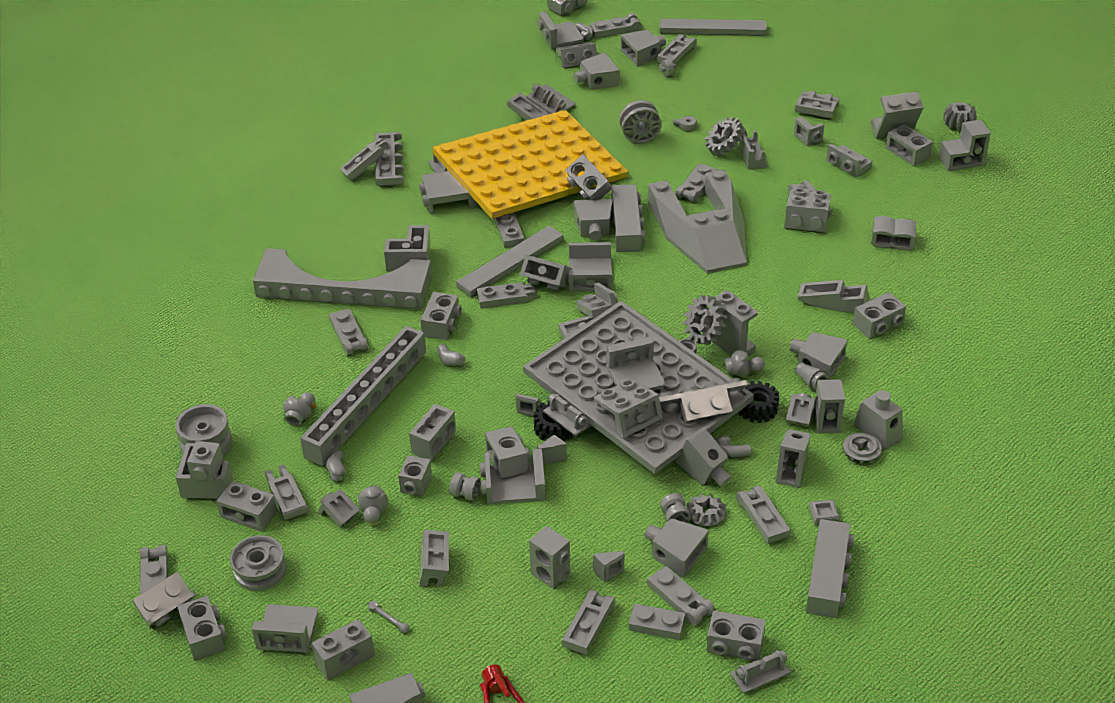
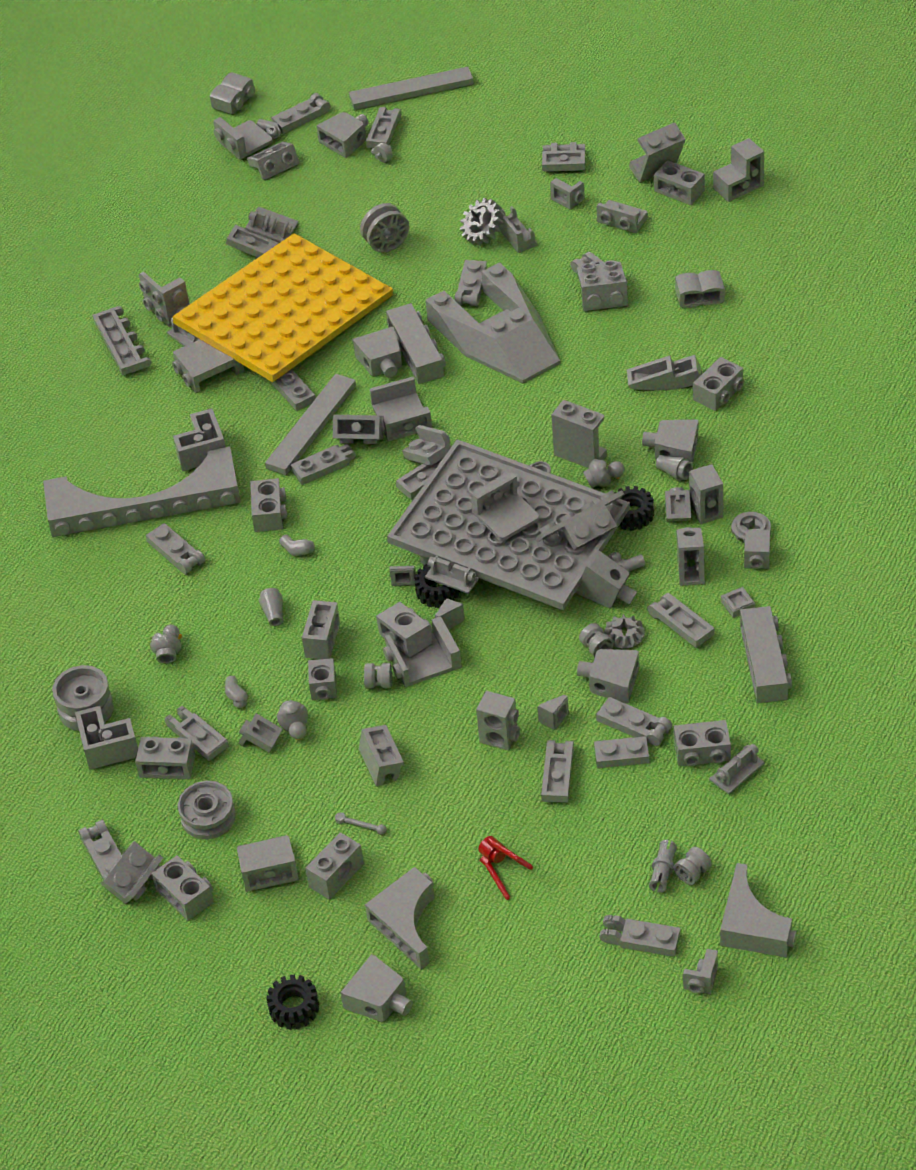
camera: 15 degrees left, 5 degrees up
light grey brick [187,441,223,481] -> none
light grey brick [300,326,426,466] -> none
light grey hinge [340,138,388,181] -> none
light grey brick [565,154,613,200] -> none
light grey torso [573,53,619,90] -> none
light grey bracket [594,379,663,438] -> none
light grey piece [673,116,697,132] -> none
light grey gear [683,295,727,345] -> none
light grey torso [853,390,903,450] -> none
light grey gear [943,101,977,131] -> none
none -> light grey bracket [139,272,190,327]
none -> light grey cone [258,588,283,626]
none -> light grey brick [744,530,770,569]

